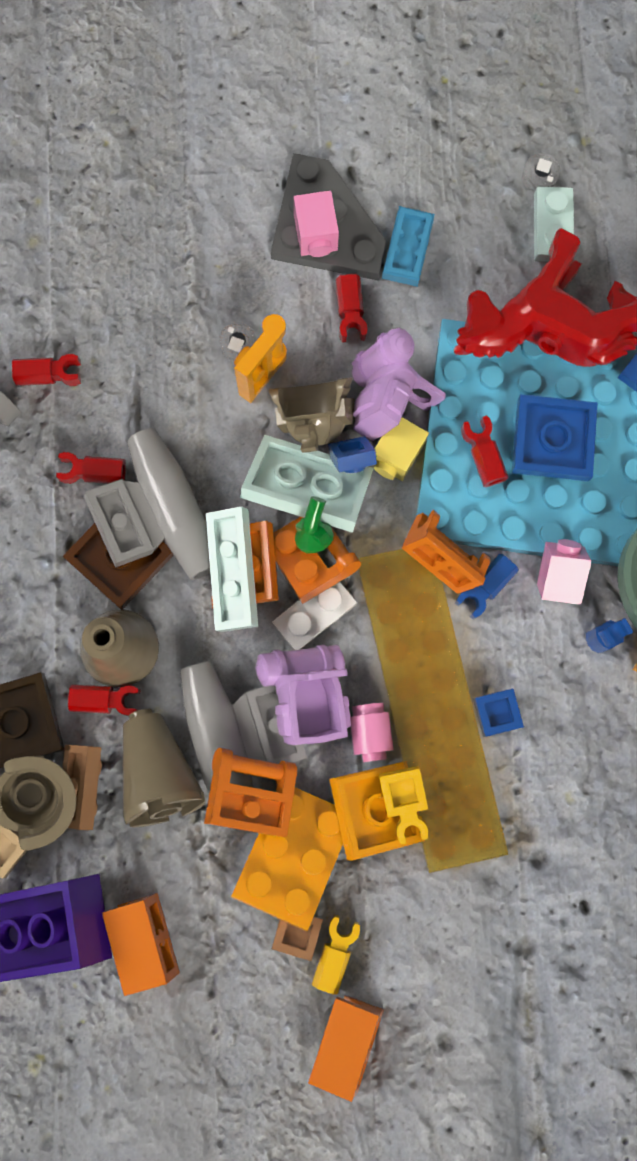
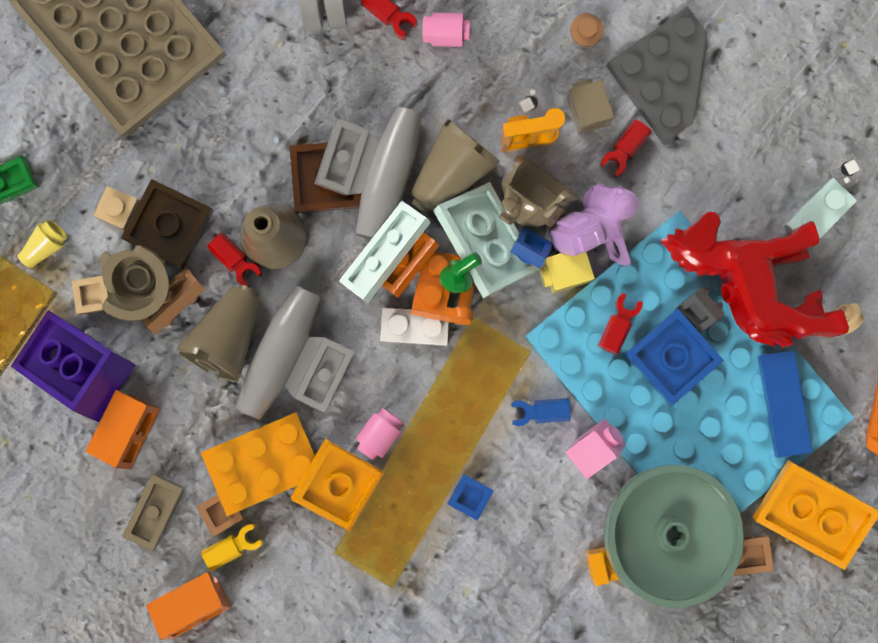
camera: 50 degrees right, 5 degrees up
red bar [56,452,127,484] -> none
orange plate [204,747,297,837] -> none
lavender piece [256,644,351,745] -> none
bright pink brick [293,190,339,257] -> none
yellow plate [379,766,428,845] -> none
dark azure plate [382,206,435,287] -> none
orange hinge [401,510,490,594] -> none
blue bar [586,618,634,654] -> none
none -> dark tan plate [122,474,185,551]
none -> dark tan cone [411,118,500,214]
none -> bright pink brick [423,12,471,47]
none -> dark tan brick [567,79,614,135]
none -> medium nougat plate [570,13,604,47]
none -> dark grey tile [675,288,725,333]

